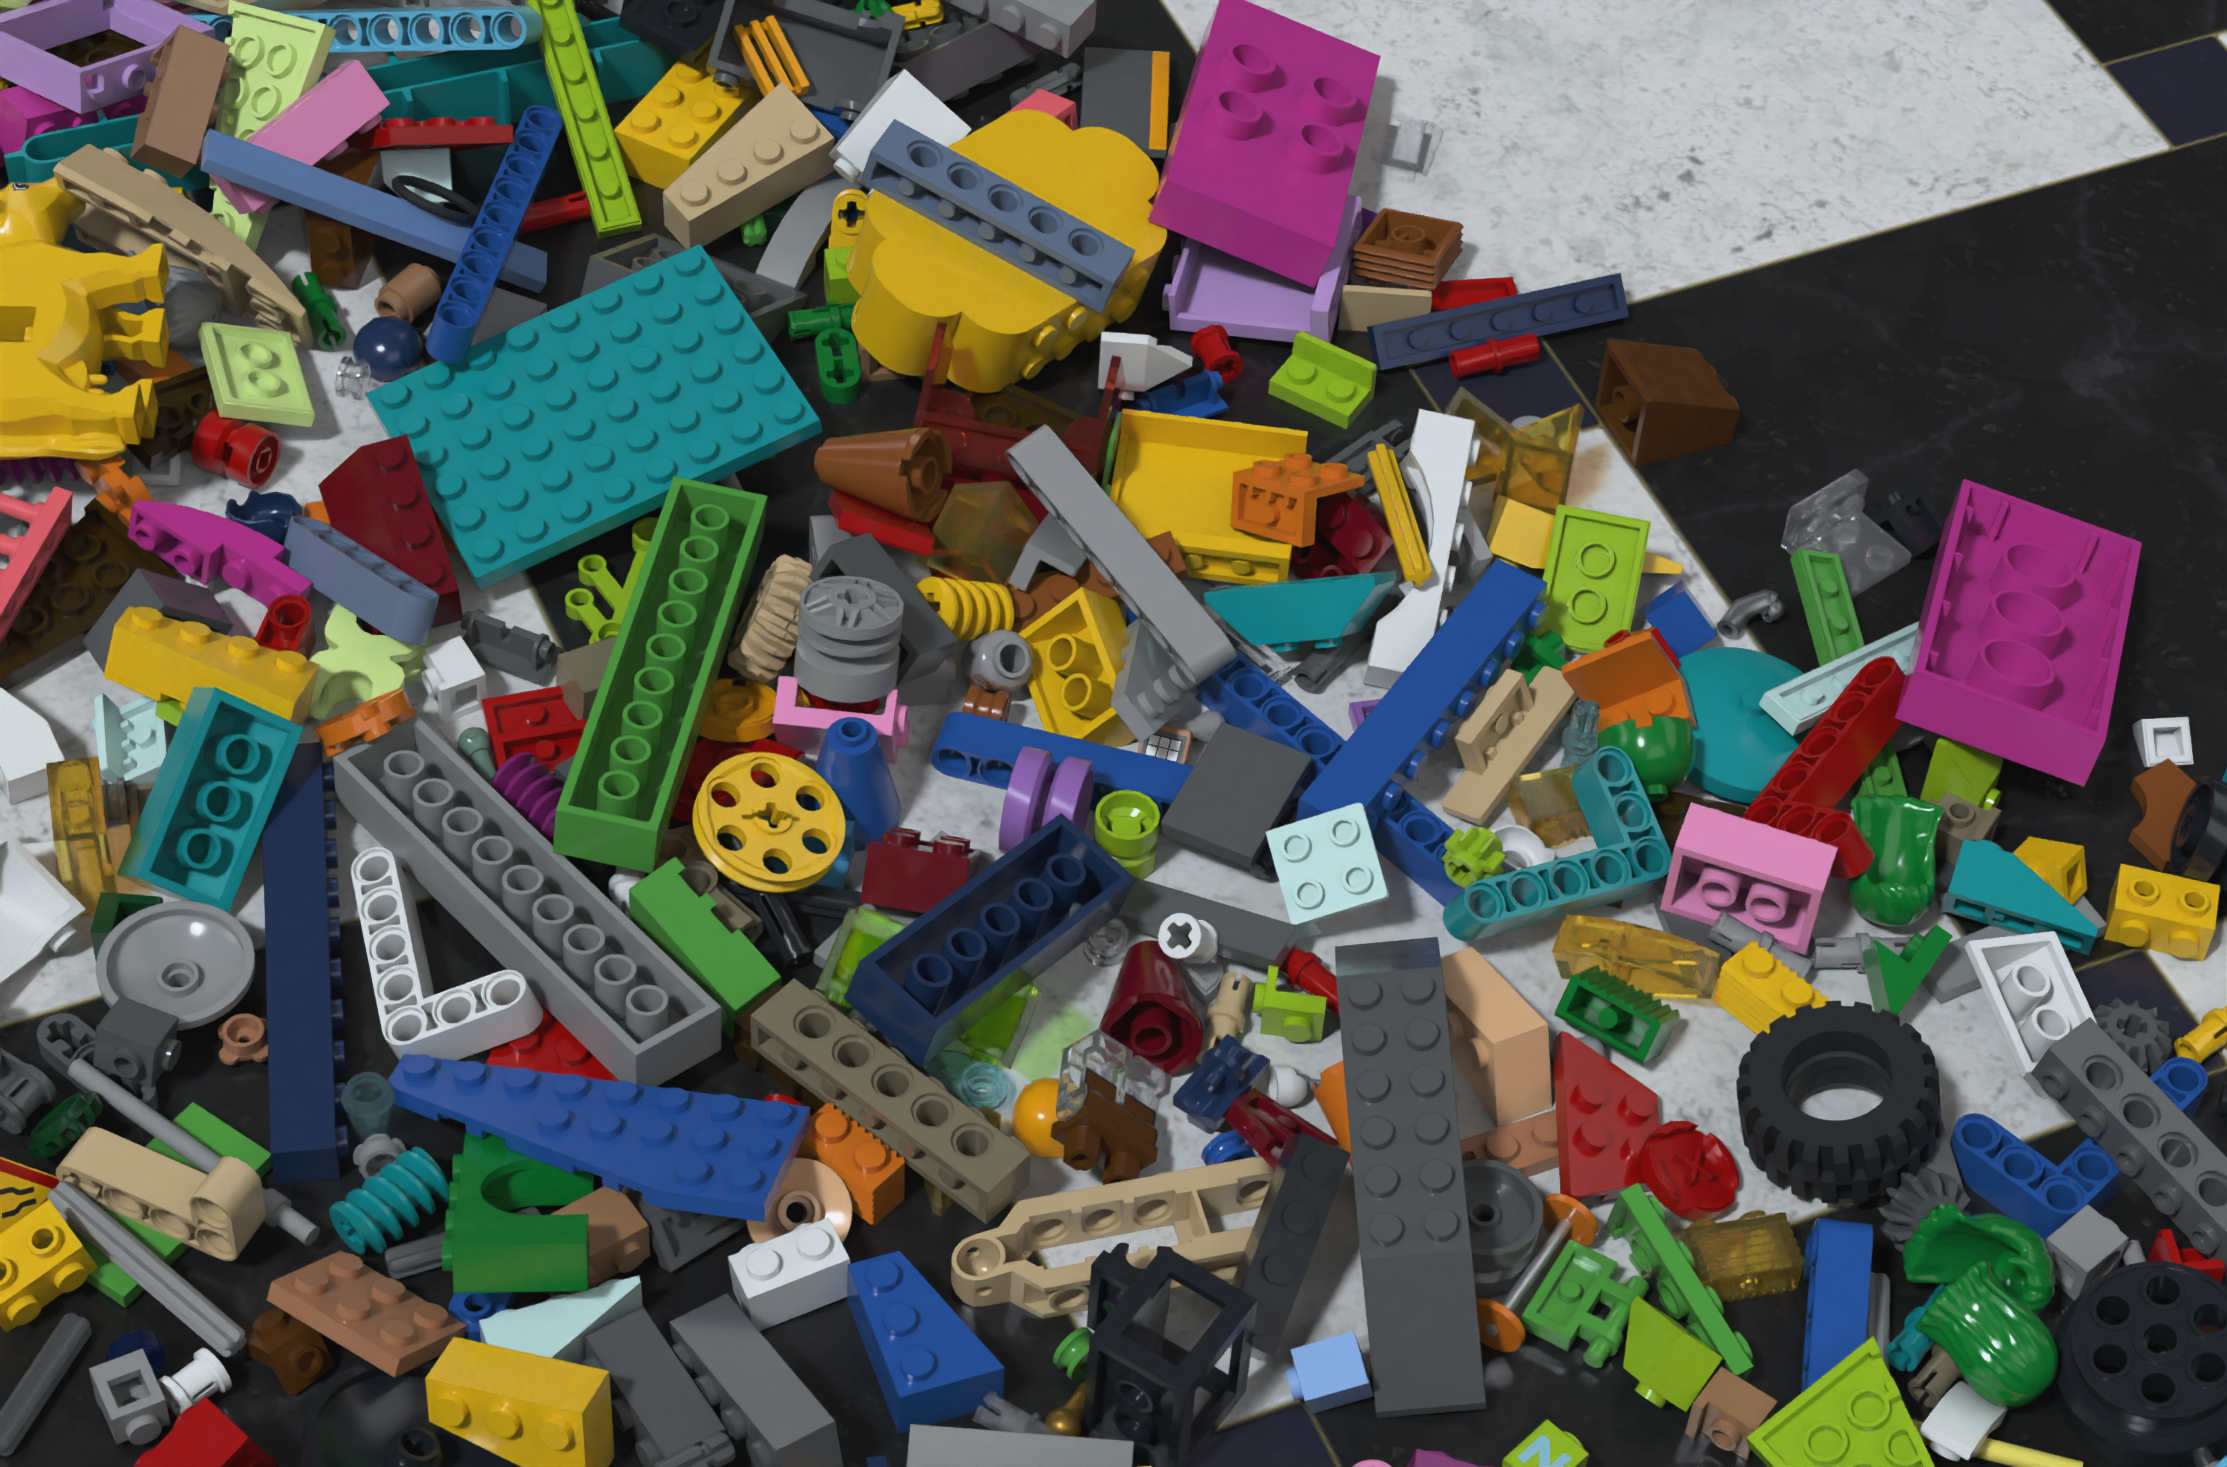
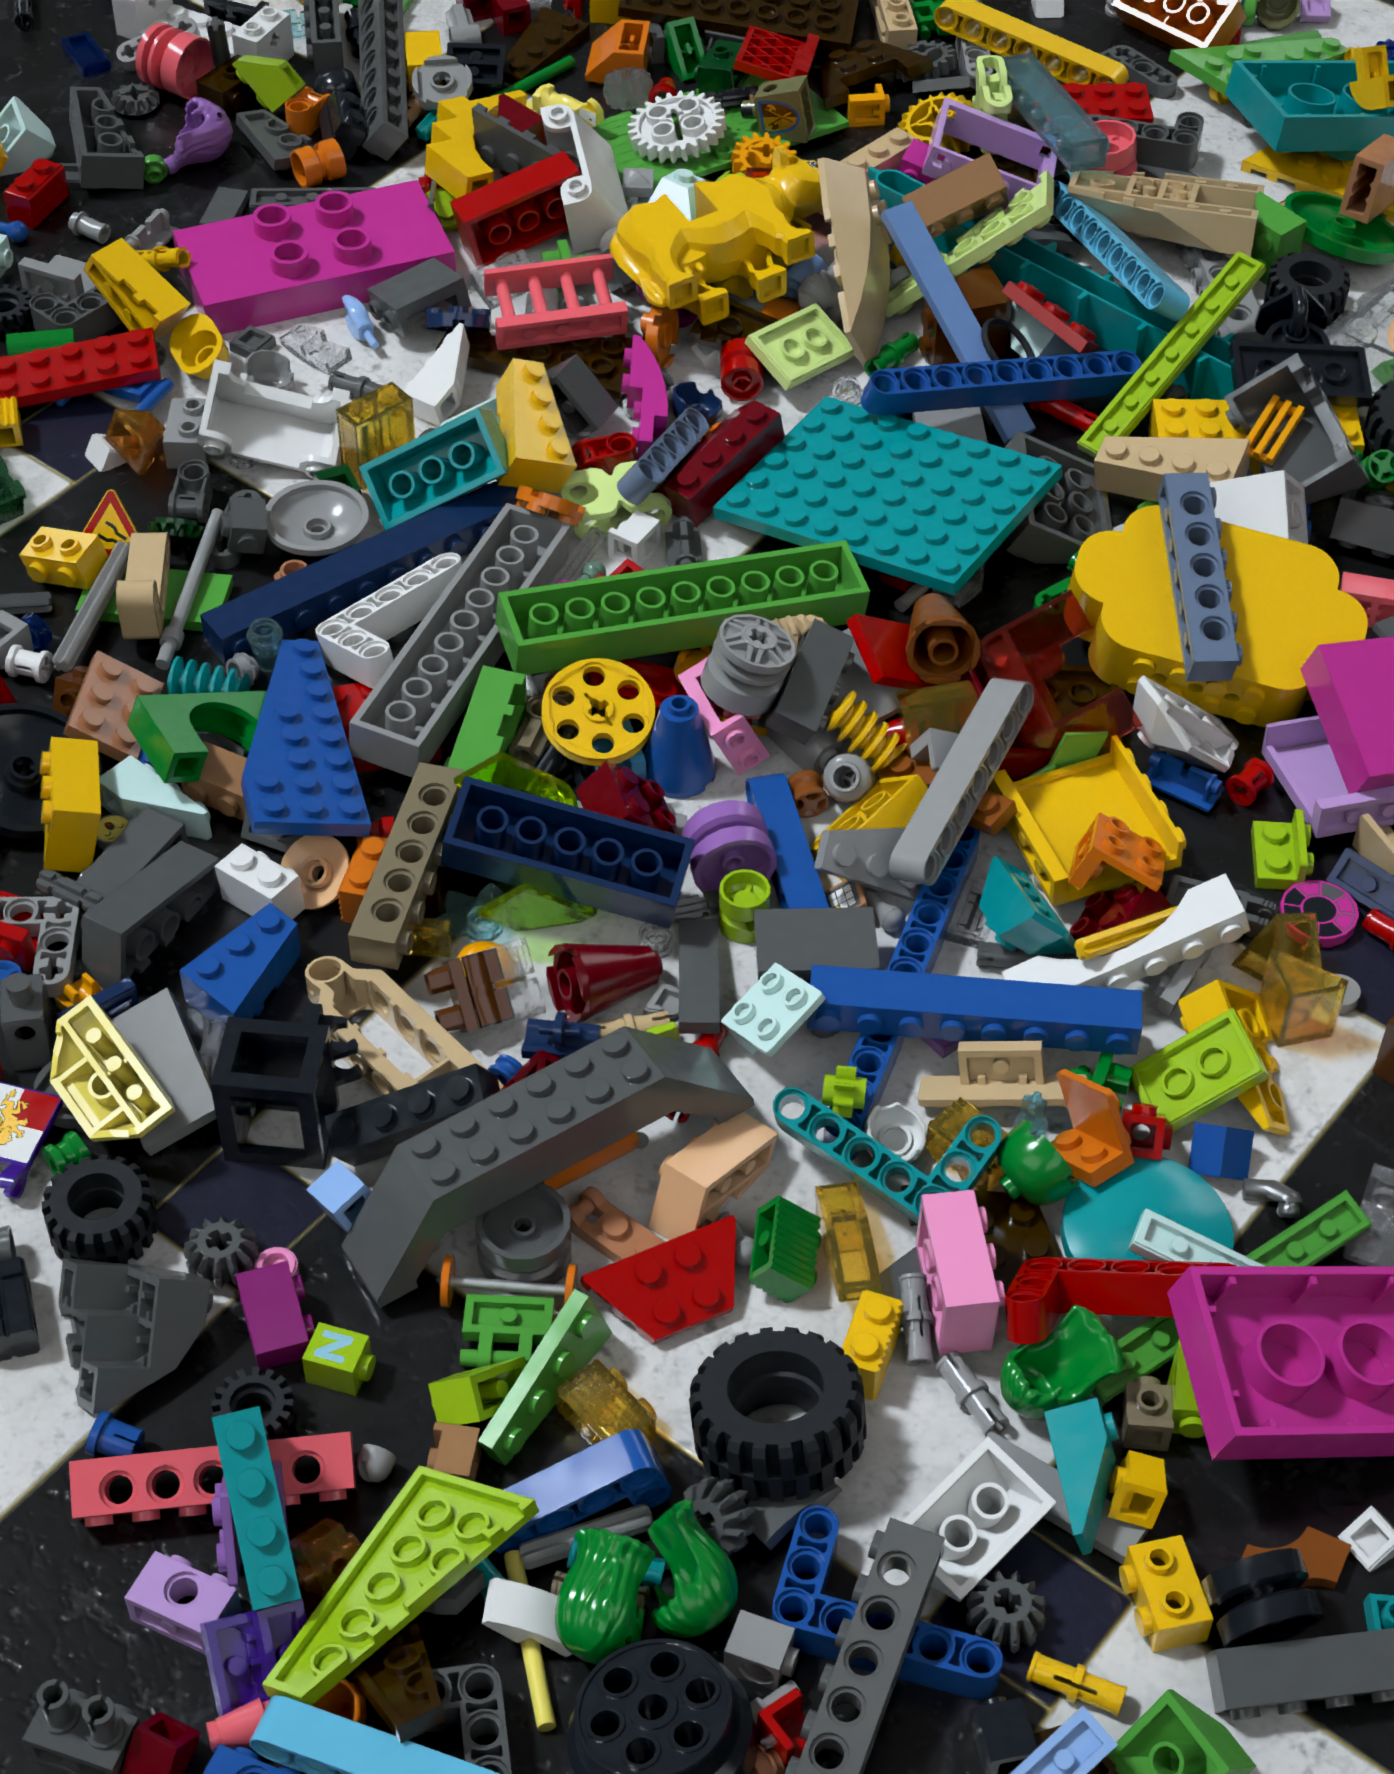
camera: 65 degrees right, 0 degrees up
bright pink brick [209,59,390,215] -> none
white bush [1158,913,1218,964] -> none
red tile [1640,1121,1739,1221] -> none
green slope [1862,924,1953,1015] -> none
none -> tile [1279,880,1359,948]

